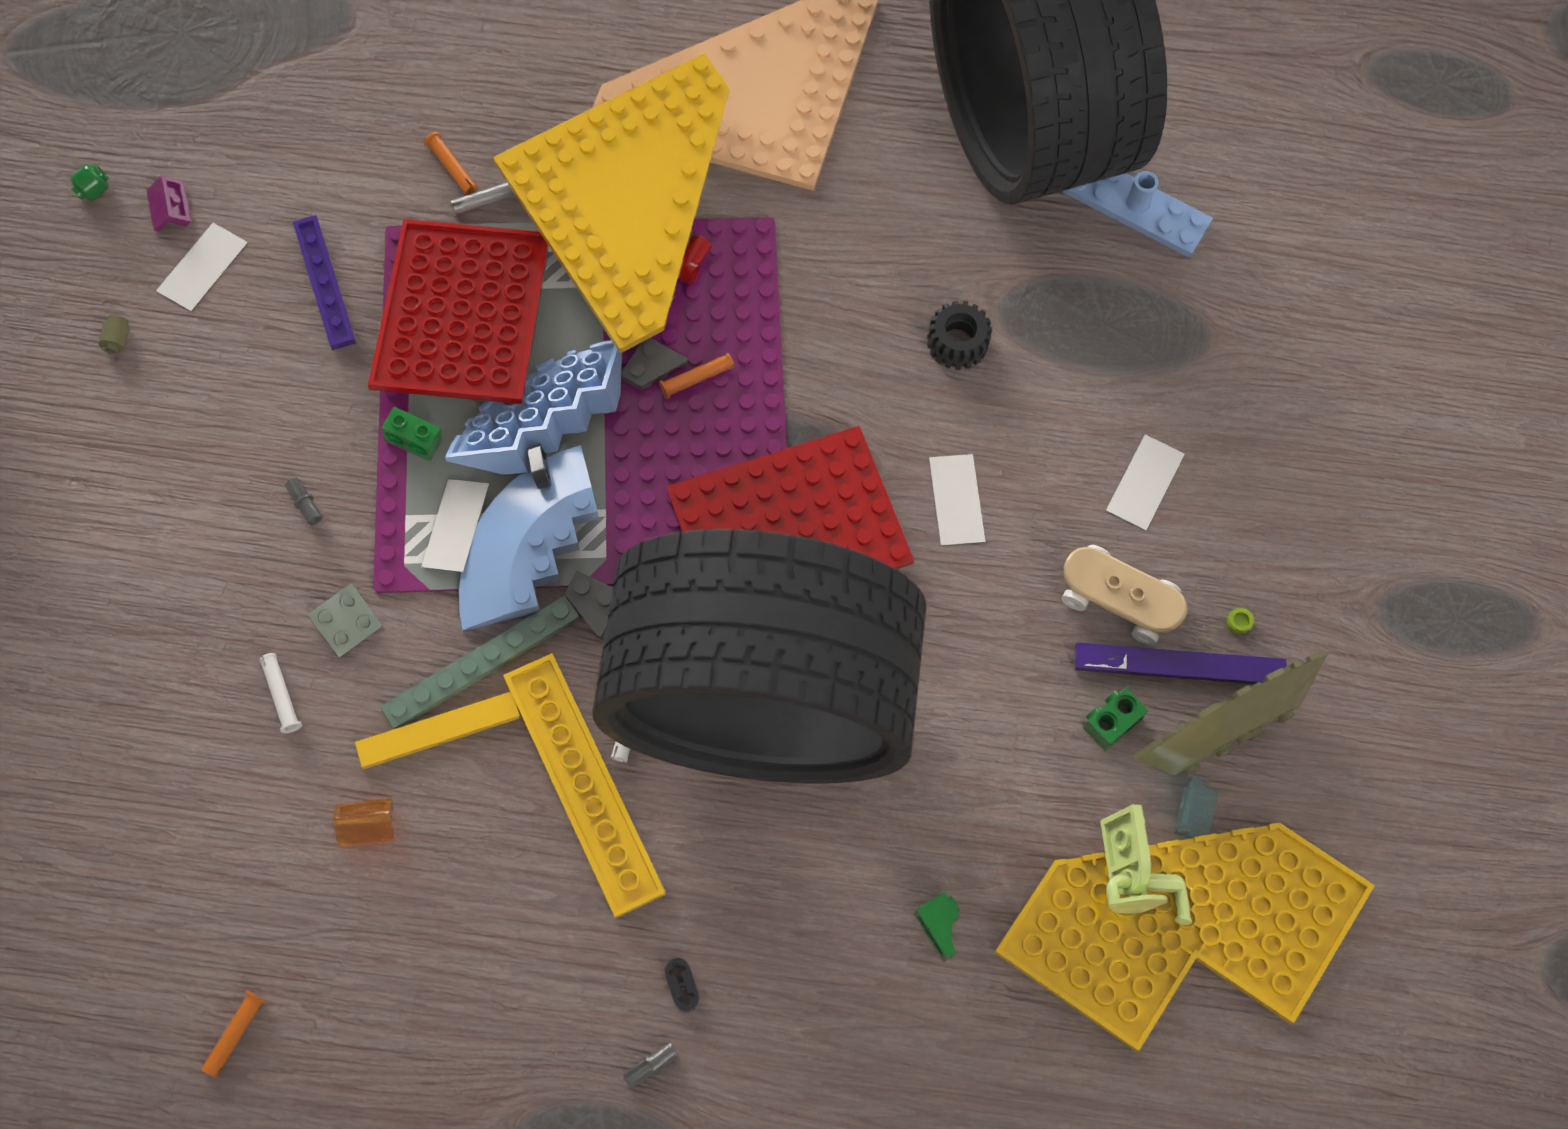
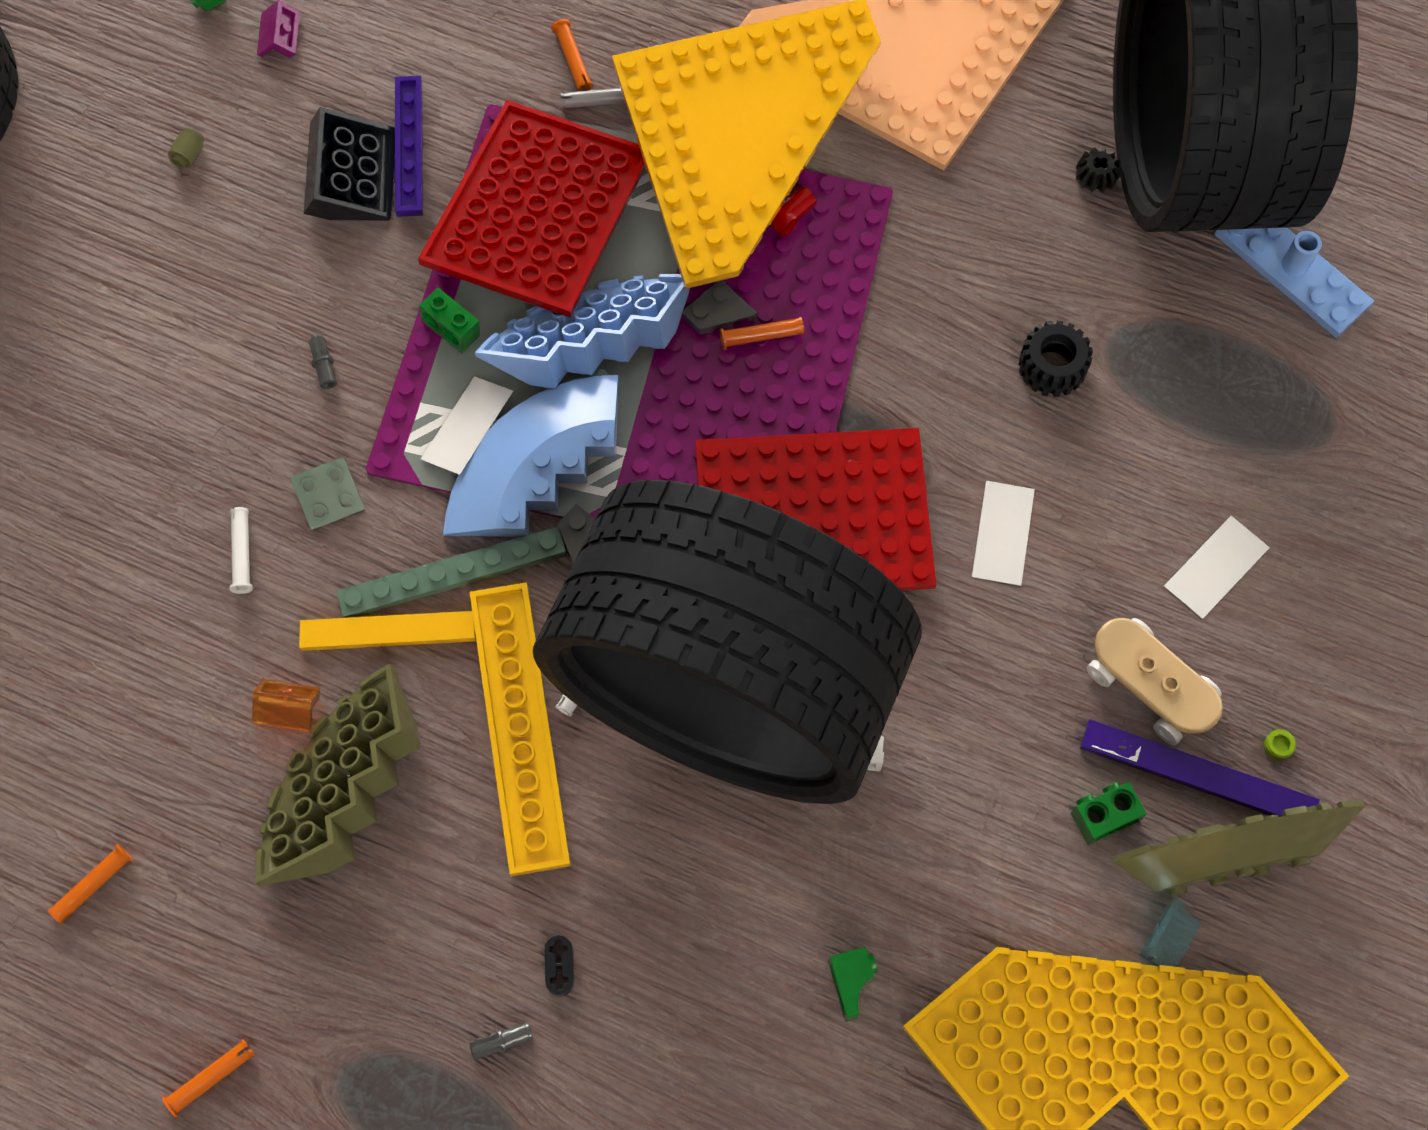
camera: 20 degrees right, 0 degrees up
white sticker [156,223,248,311] -> none
black beam [527,444,552,489] -> none
yellowish green plate [1100,804,1192,925] -> none
none -> olive brick [255,664,420,886]
none -> black slope [304,107,395,221]
none -> pearl dark grey gear [1076,147,1121,193]

